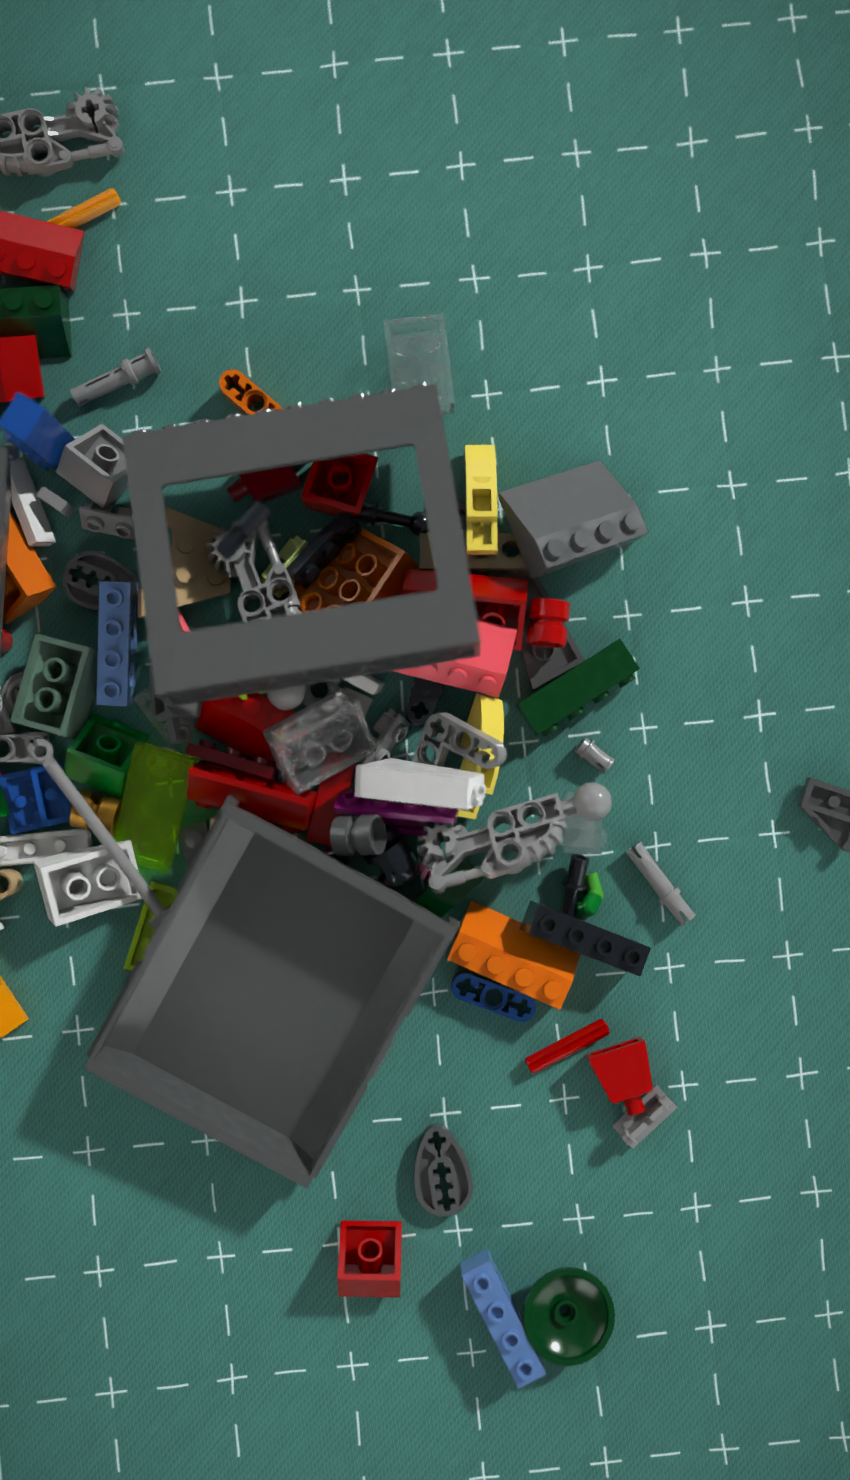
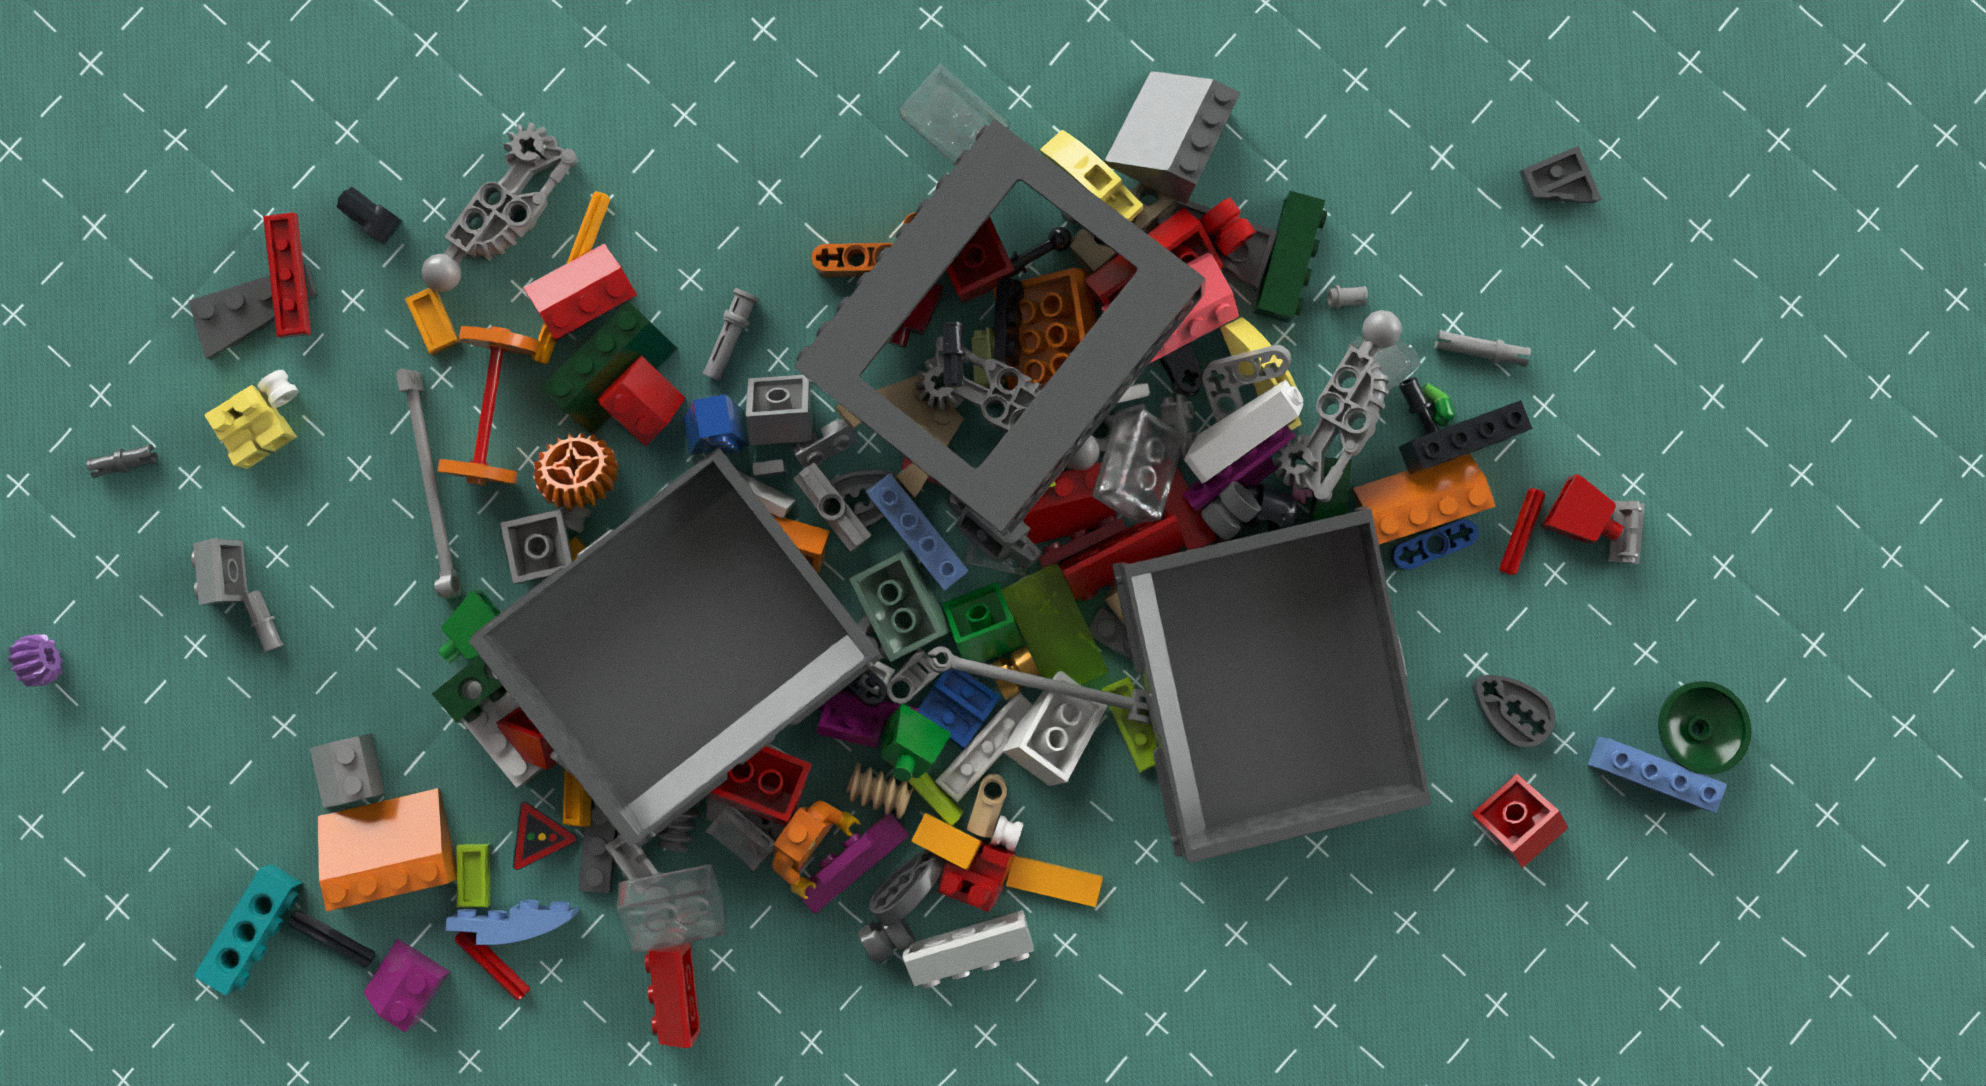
camera: 45 degrees left, 0 degrees up
none -> light grey piece [793,463,872,552]

